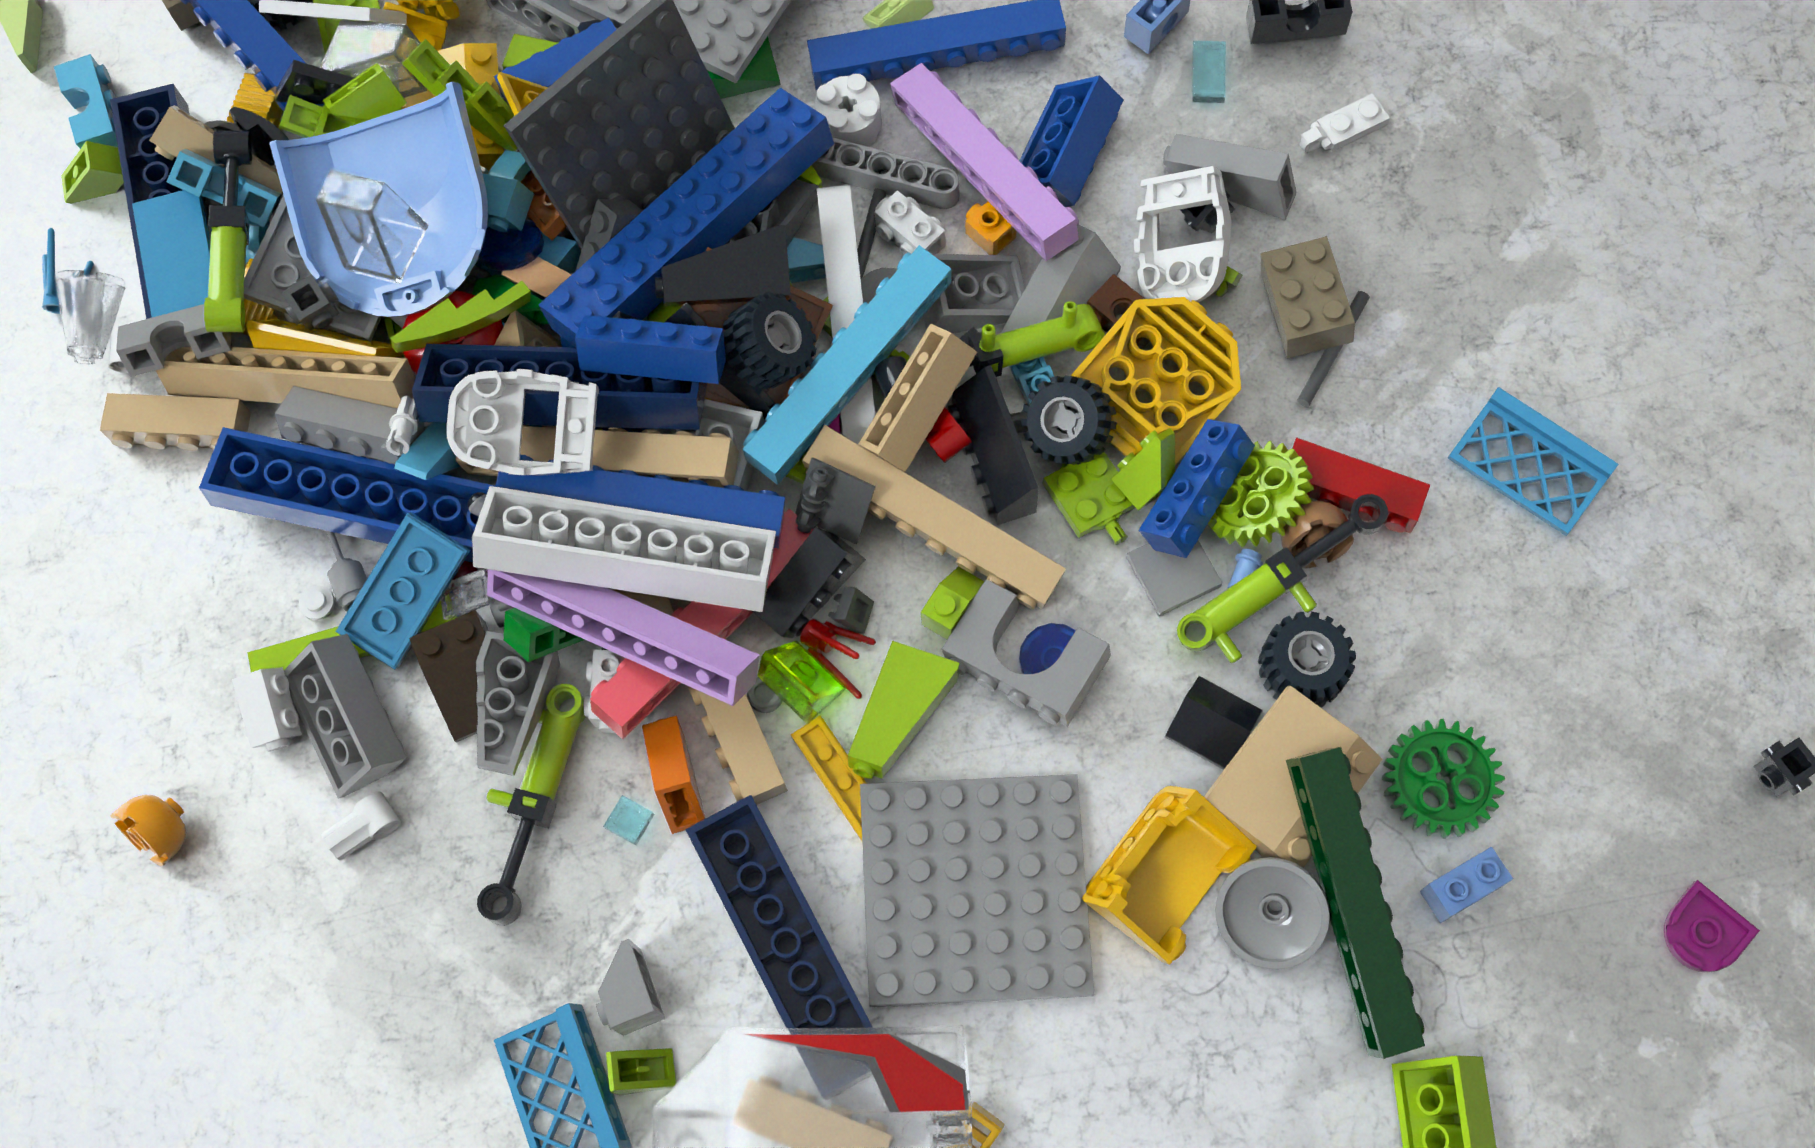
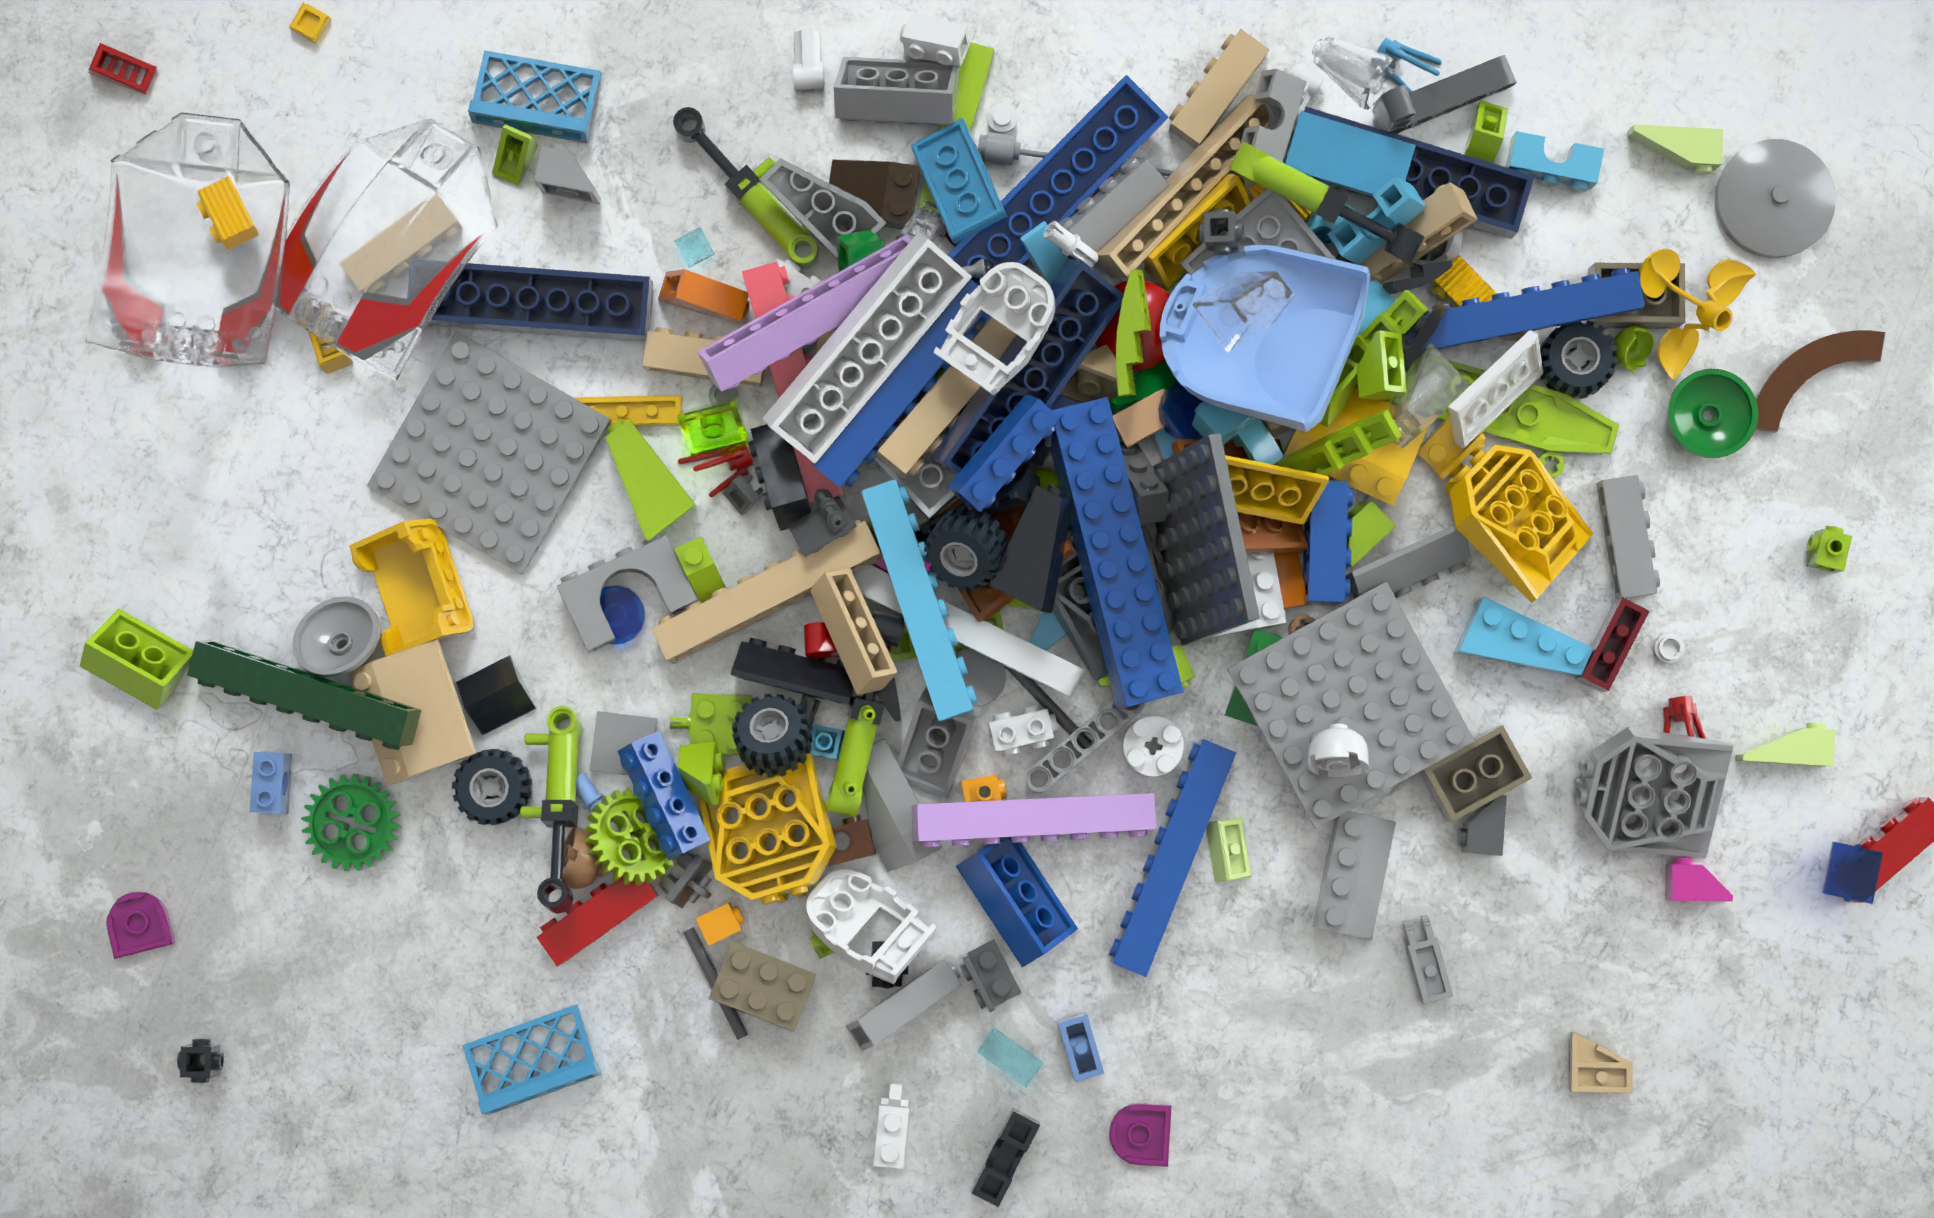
camera: 115 degrees right, 15 degrees up
none -> flat silver hips [659,852,713,908]
none -> light orange brick [696,902,745,946]
none -> dark grey bracket [959,939,1022,1012]
none -> dark grey beam [1372,55,1517,134]

